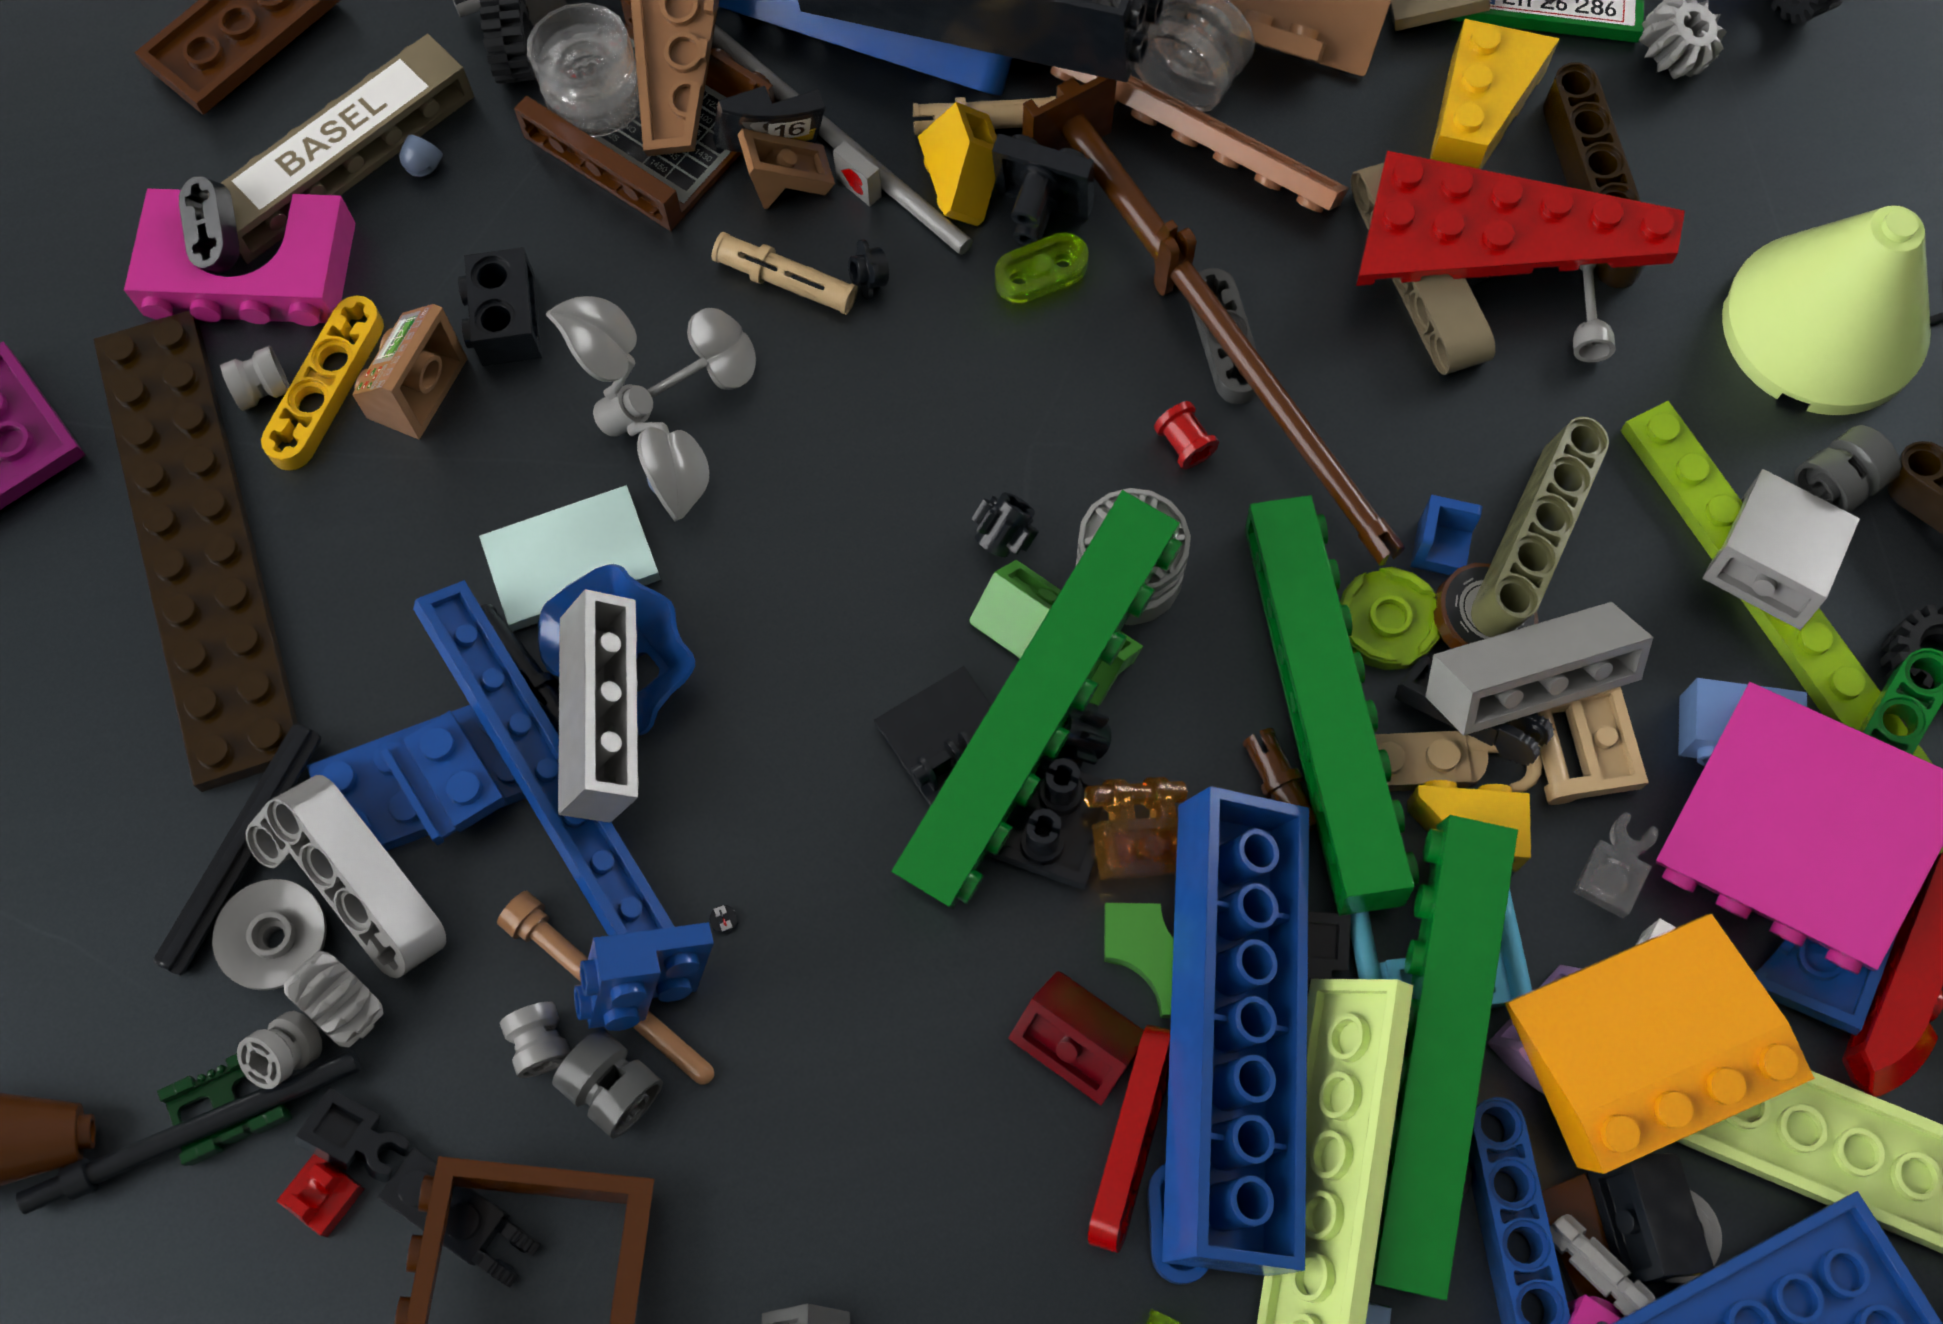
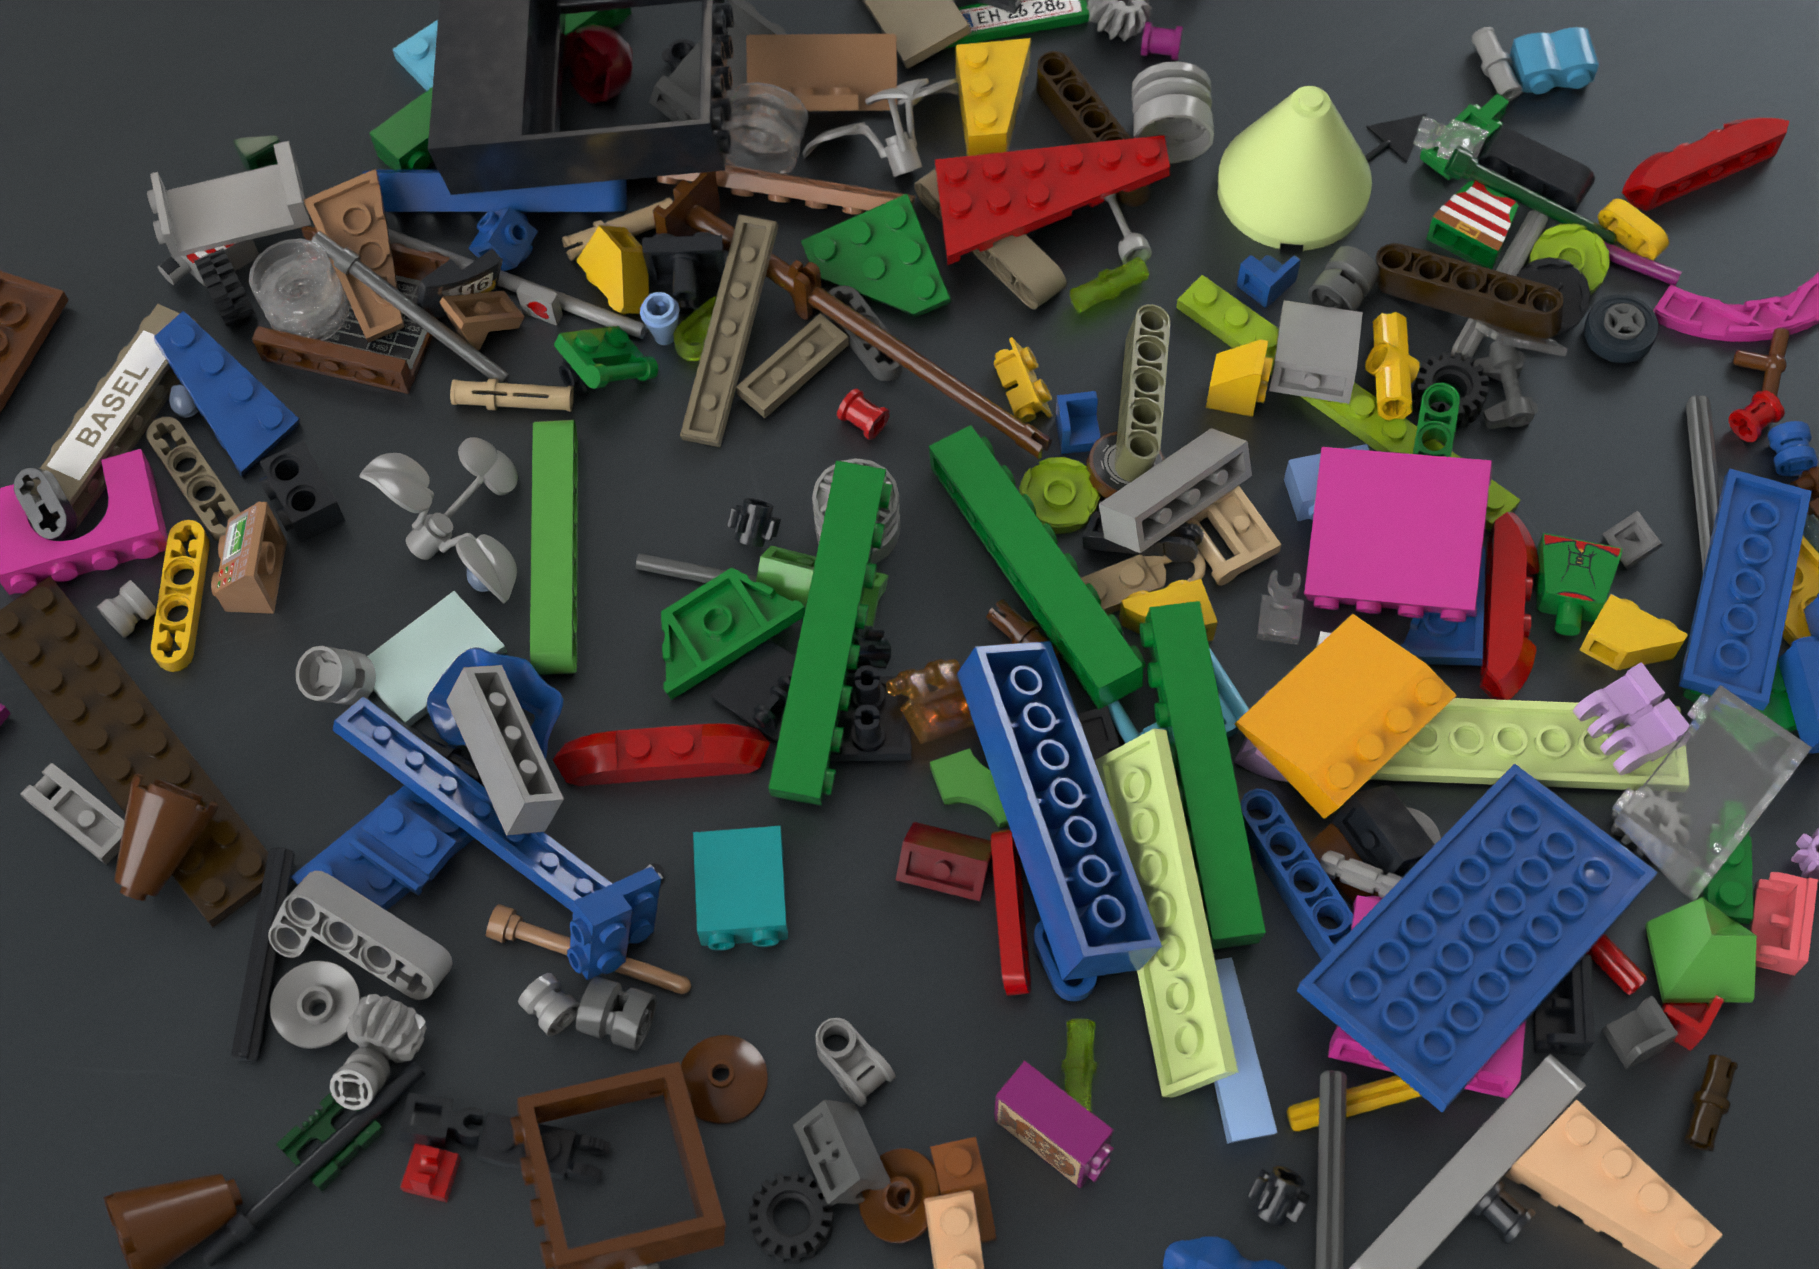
camera: 20 degrees left, 5 degrees down
none -> light grey plate [20,763,124,865]
none -> reddish brown cone [114,774,219,901]
none -> dark tan beam [146,417,241,542]
none -> blue wing [154,311,300,477]
none -> light grey wheel [296,646,376,705]
none -> dark grey bar [311,231,510,383]
none -> blue brick [468,206,538,271]
none -> bright green beam [530,420,578,675]
none -> red brick [552,723,770,786]
none -> green plate [554,326,658,389]
none -> dark grey bar [636,553,757,583]
none -> light blue cone [640,292,679,345]
none -> green wing [661,567,805,700]
none -> dark tan tile [680,215,779,448]
none -> reddish brown dish [680,1035,768,1124]
none -> teal panel [693,826,788,950]
none -> dark tan plate [736,313,849,418]
none -> green plate [801,194,952,317]
none -> light grey plant [803,78,959,177]
none -> light grey piece [816,1018,896,1107]
none -> yellow hinge [993,337,1052,423]
none -> clear neon green pin [1069,257,1149,312]
none -> light grey wheel [1131,62,1214,163]
none -> magenta bush [1141,22,1183,60]
none -> yellow slope [1206,339,1273,417]
none -> blue panel [1237,255,1301,308]
none -> yellow piece [1365,312,1420,421]

